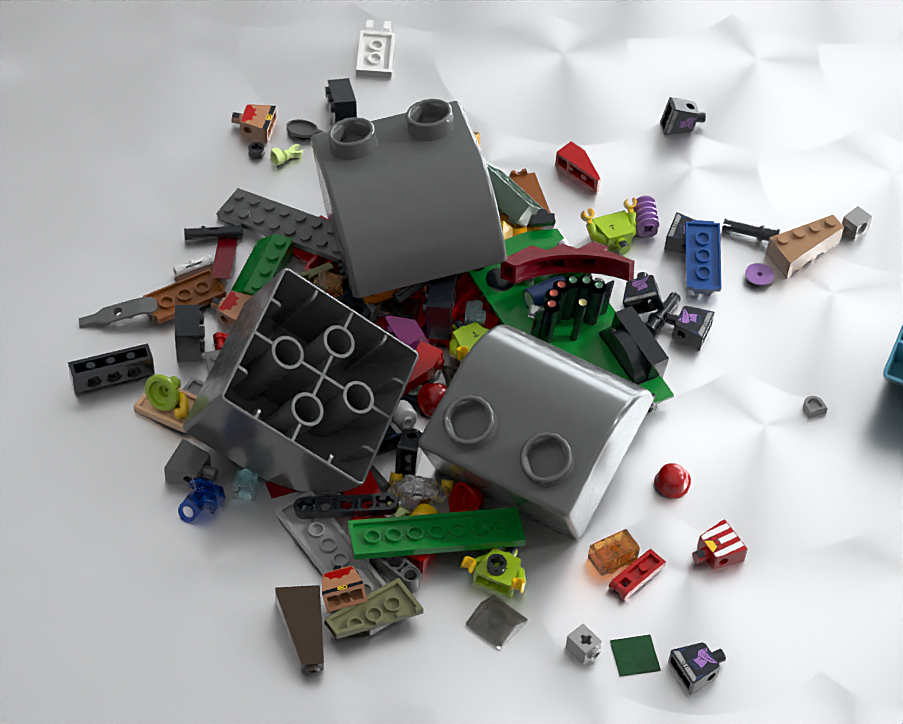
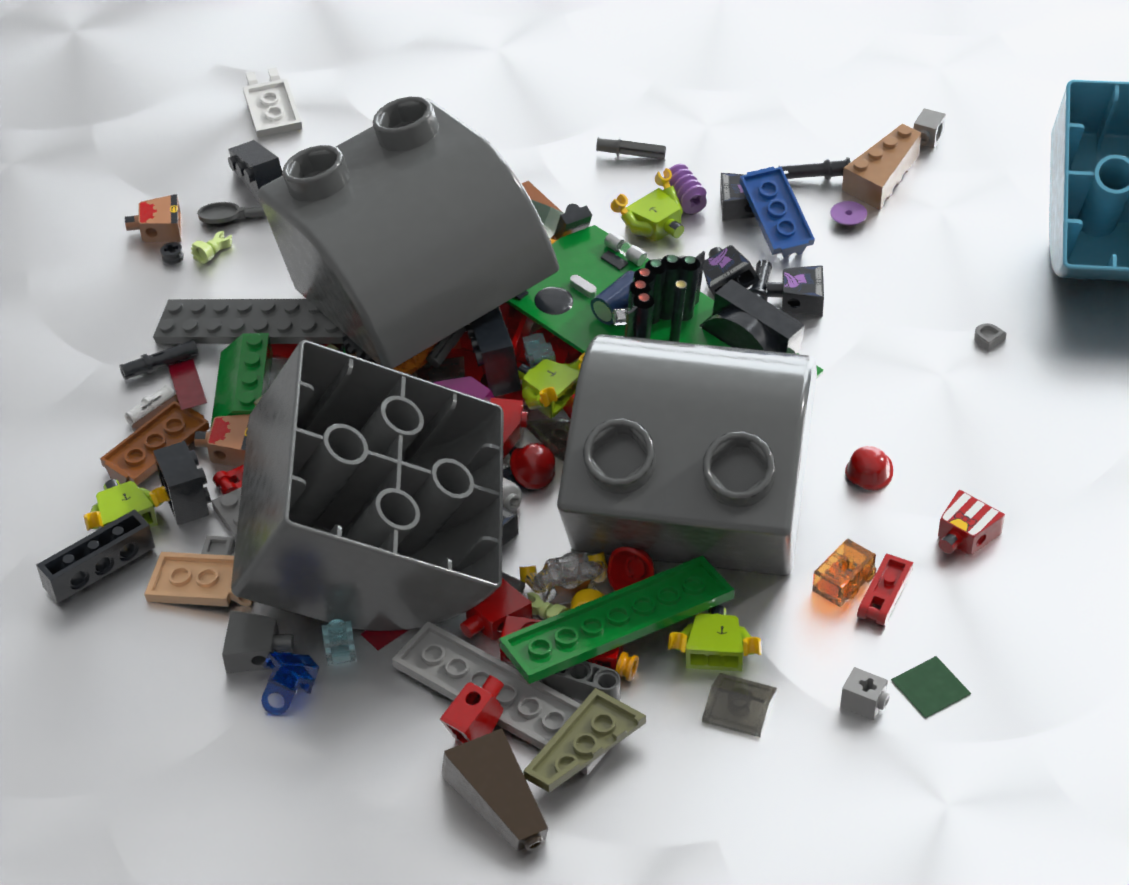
camera: 15 degrees left, 5 degrees down
dark grey piece [79,297,157,327] -> none
lime hair [144,374,181,411] -> none
yellow arm [174,392,189,420] -> none
black beam [293,493,399,519] -> none
nougat torso [322,565,368,613] -> none
black torso [395,429,422,480] -> none
black bush [487,554,507,576] -> none
dark red arch [500,241,635,284] -> none
red slope [555,141,601,194] -> none
black torso [660,97,706,135] -> none
black torso [668,642,726,695] -> none
none -> lime torso [83,479,170,531]
none -> red torso [440,675,504,744]
none -> dark grey axle [596,136,667,159]
none -> light orange bush [615,652,639,681]

